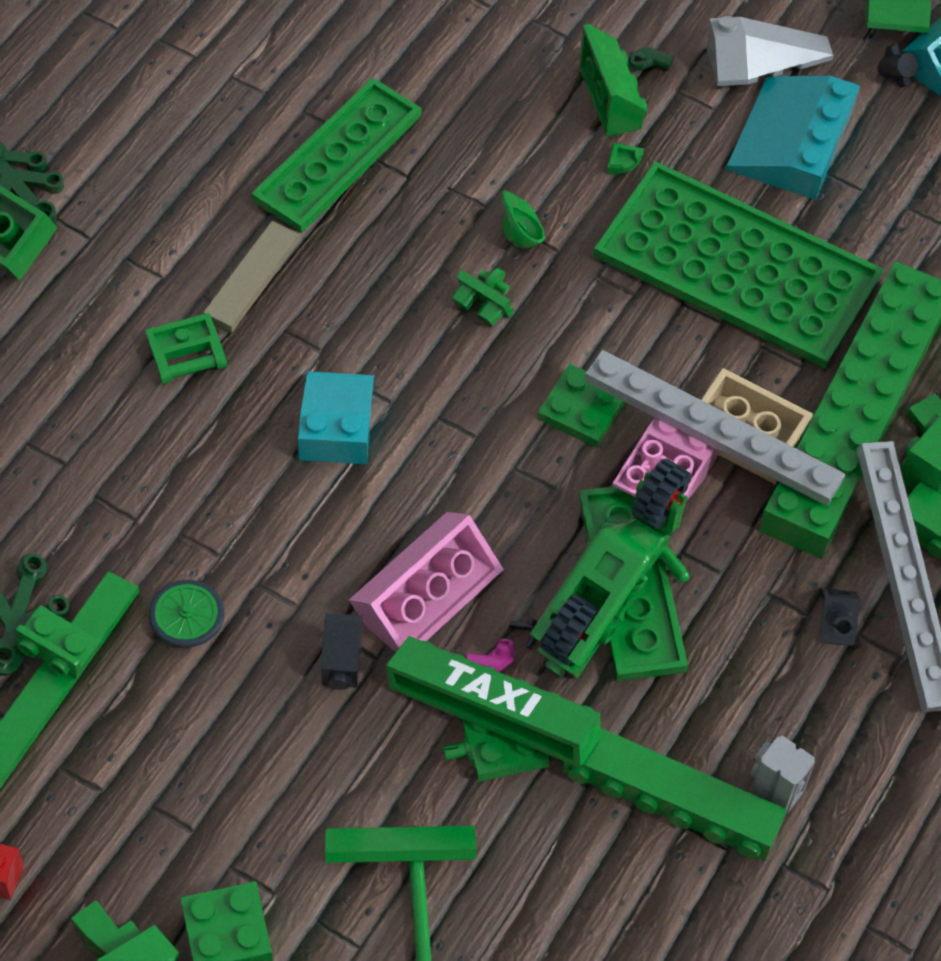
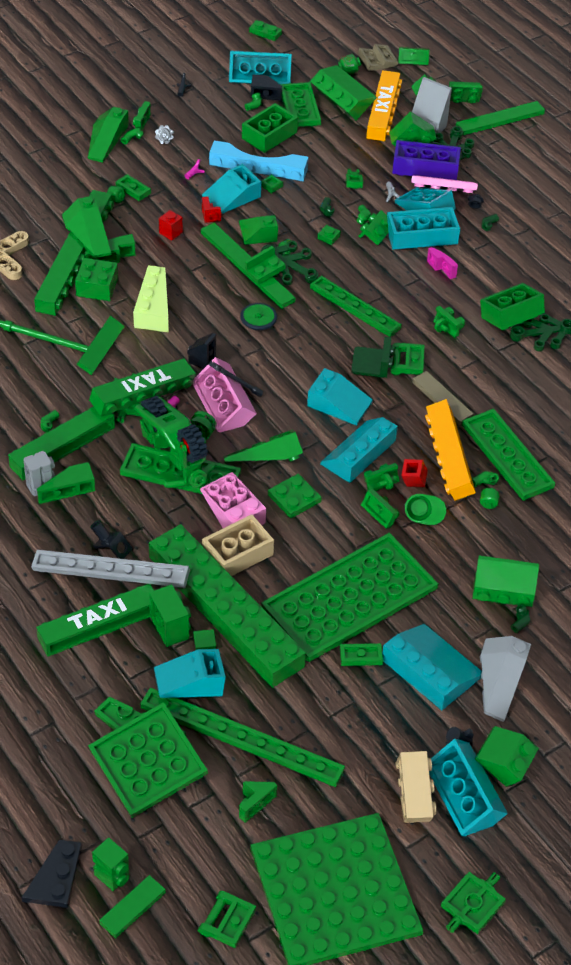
camera: 115 degrees right, 10 degrees down
light grey plate [585,350,845,506] -> none
green tile [606,143,644,174] -> none
none -> green slope [37,462,95,504]
none -> green arm [40,410,60,432]
none -> yellowish green wedge [133,265,169,333]
none -> green wheel [190,411,217,440]
none -> black piece [208,361,263,397]
none -> green wedge [223,429,303,462]
none -> green tile [310,275,402,337]
none -> teal slope [320,417,398,483]
none -> green plate [340,643,383,666]
none -> dark green bracket [351,337,394,378]
none -> green tile [361,489,399,529]
none -> red brick [401,459,428,487]
none -> light orange brick [425,399,476,501]
none -> green hips [434,306,465,338]
none -> green arm [472,471,499,487]
none -> green piece [480,488,500,509]

